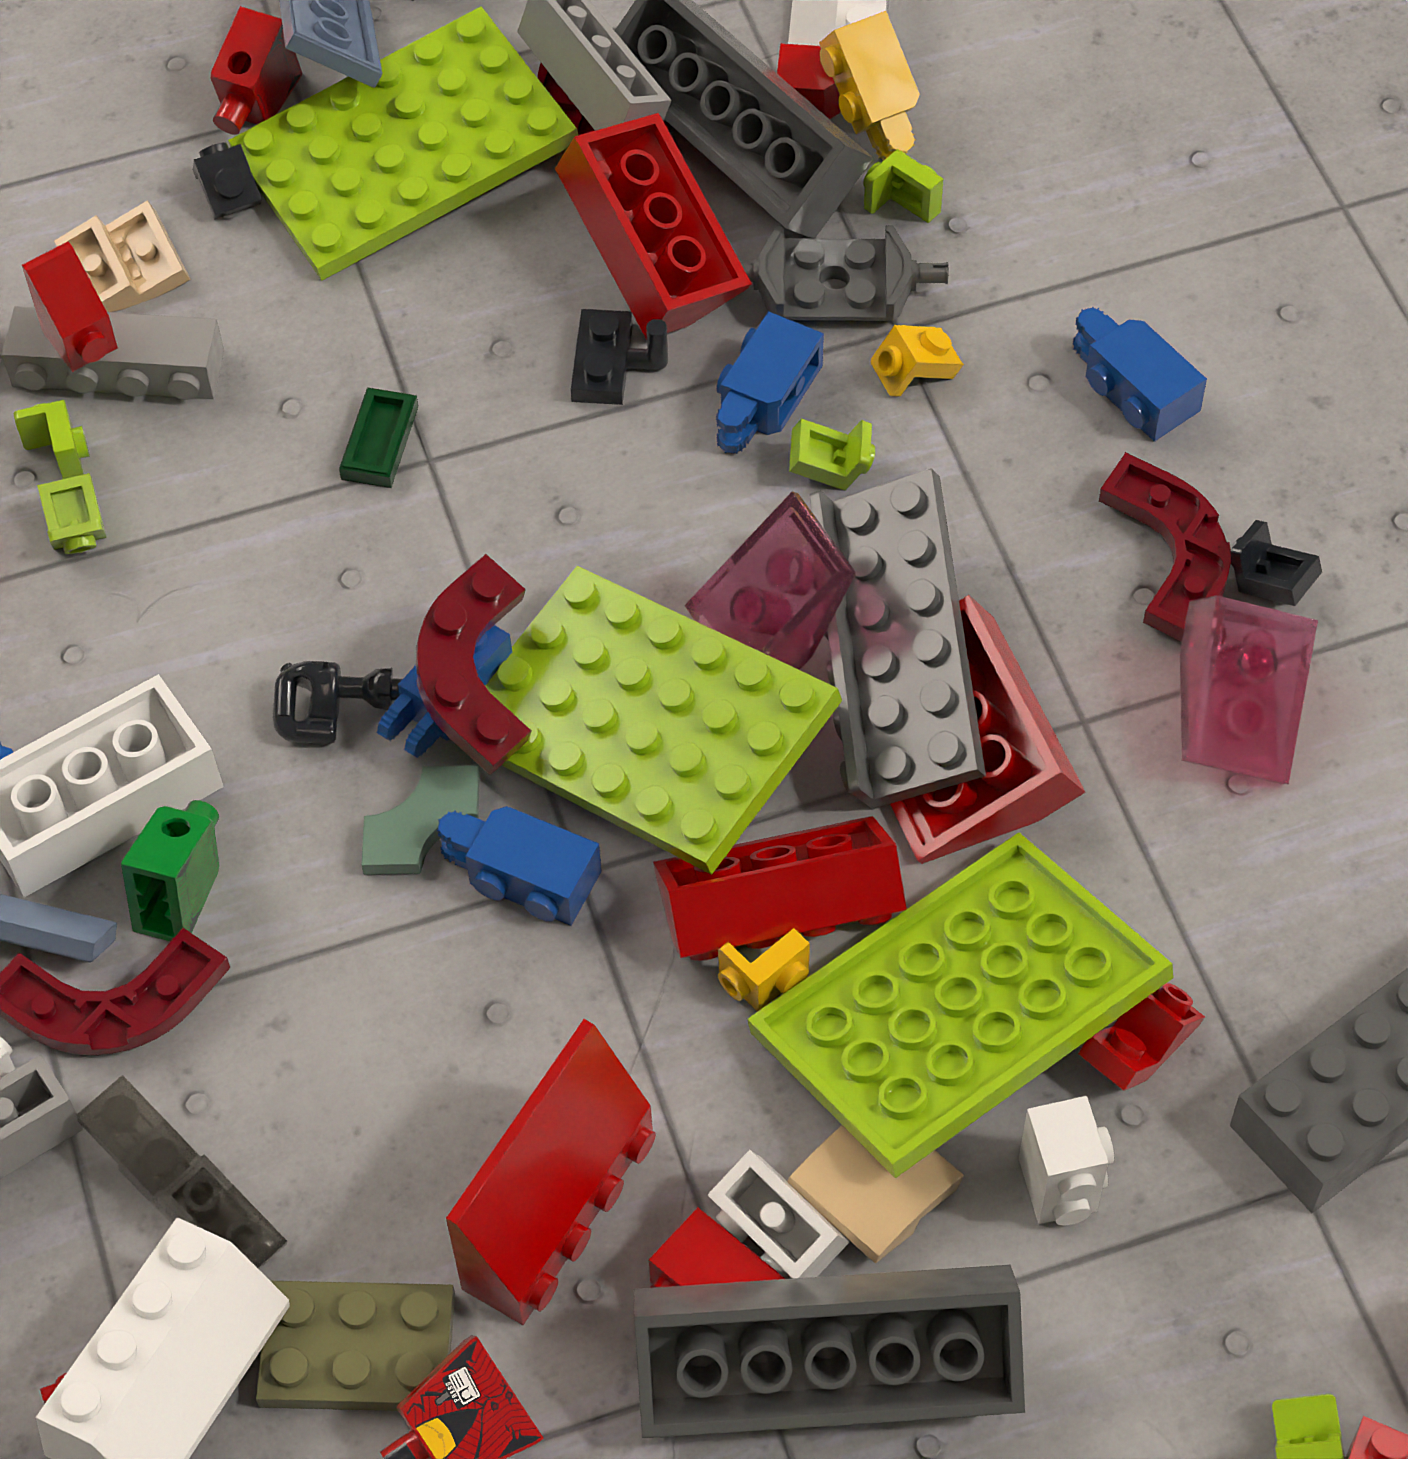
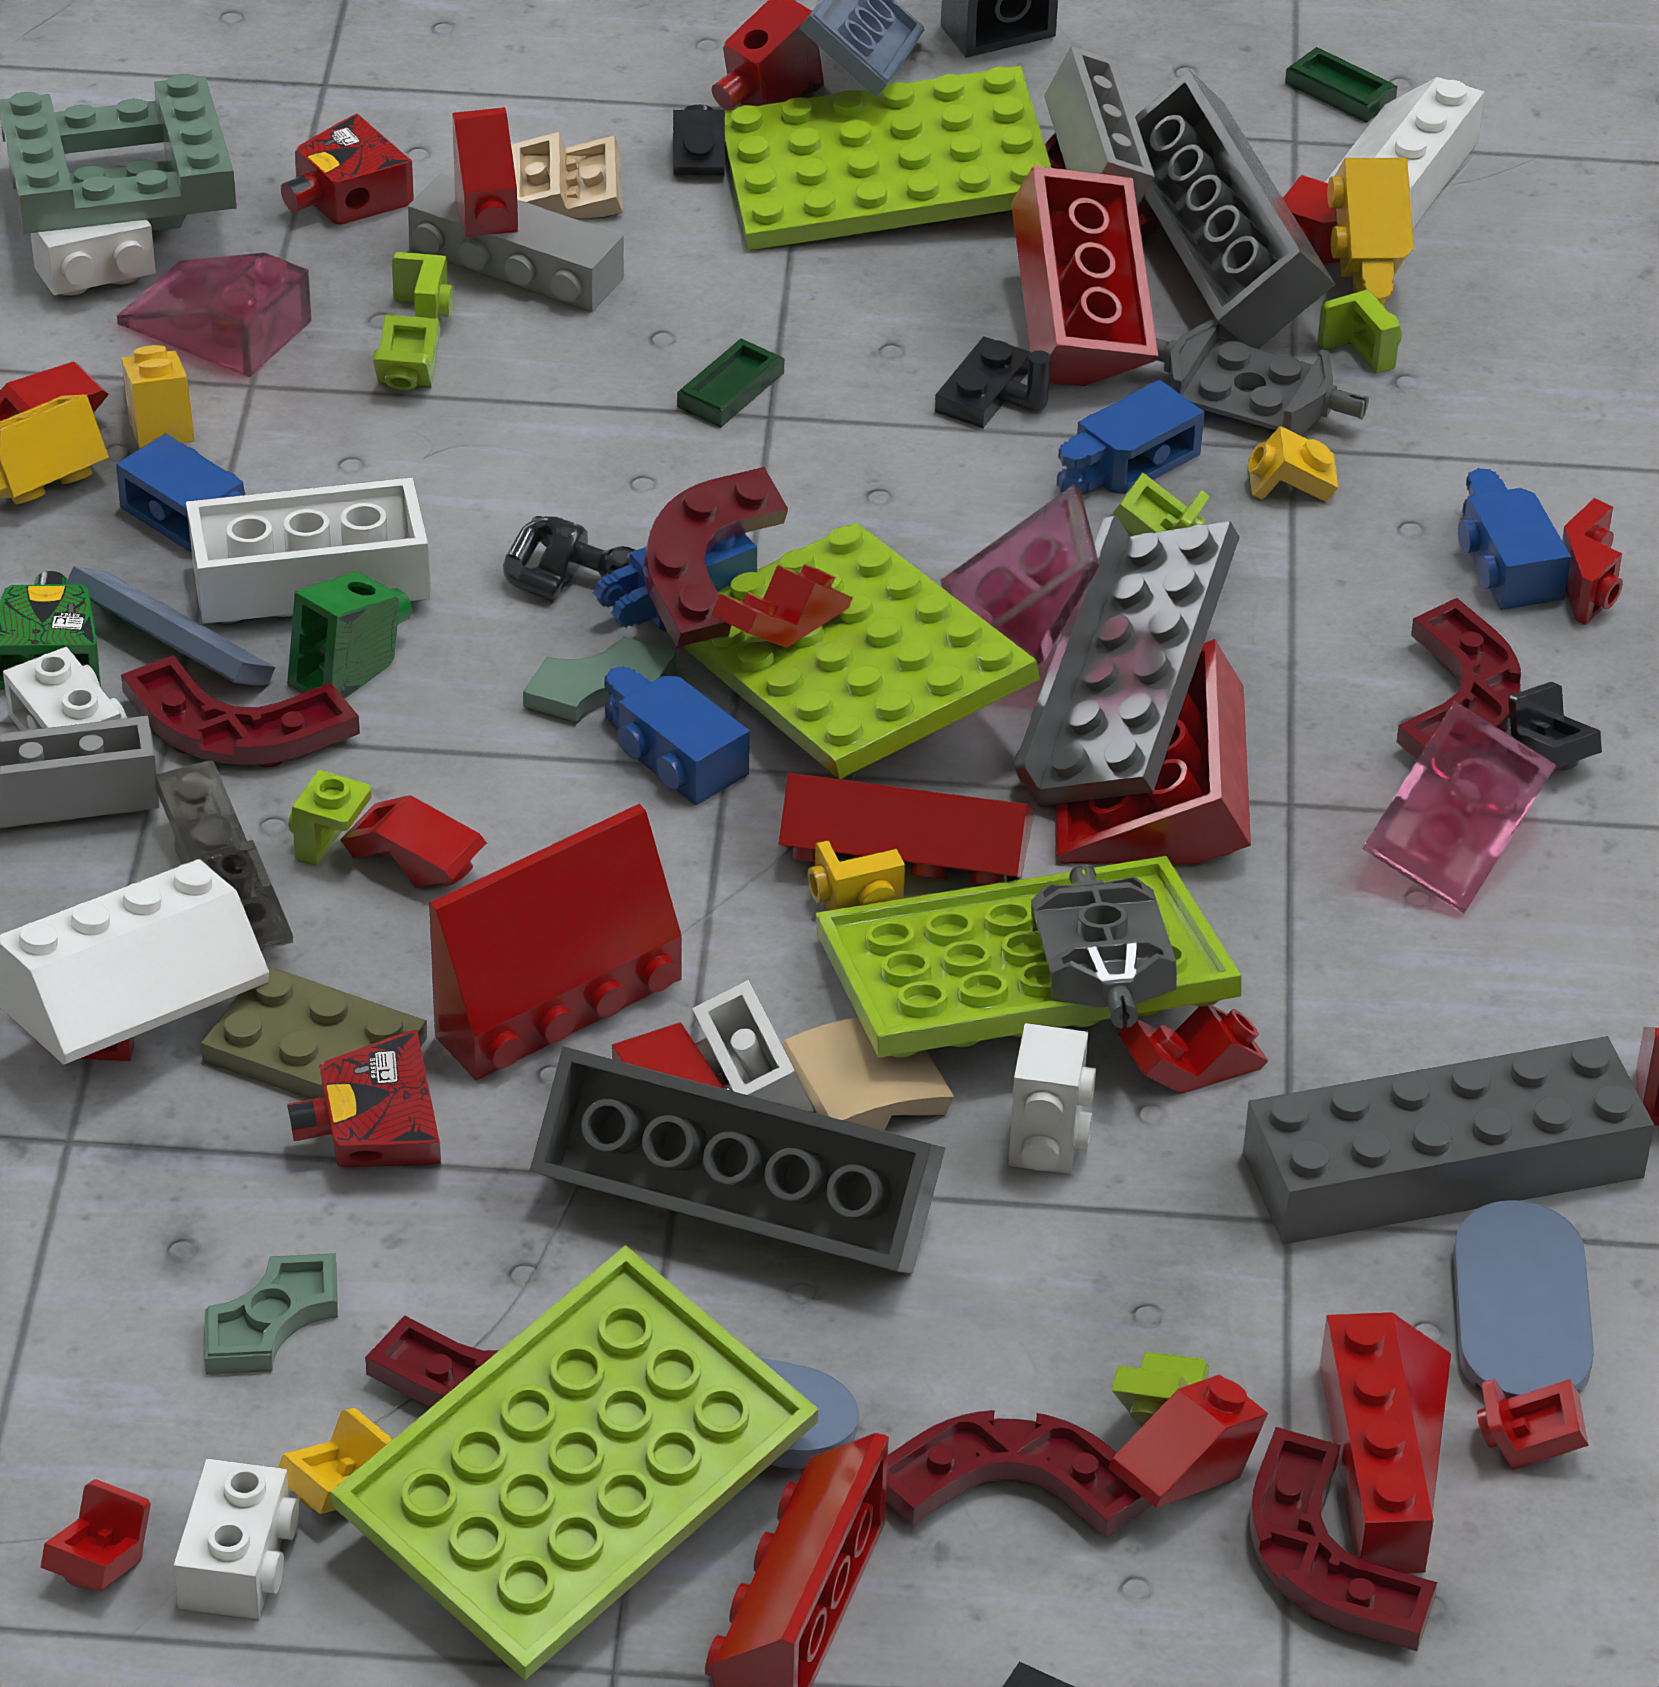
camera: 20 degrees right, 15 degrees down
none -> lime bracket [288,769,372,866]
none -> red slope [340,795,487,888]
none -> red slope [711,564,853,648]
none -> dark grey plate [1031,864,1177,1028]
none -> red slope [1562,498,1623,625]

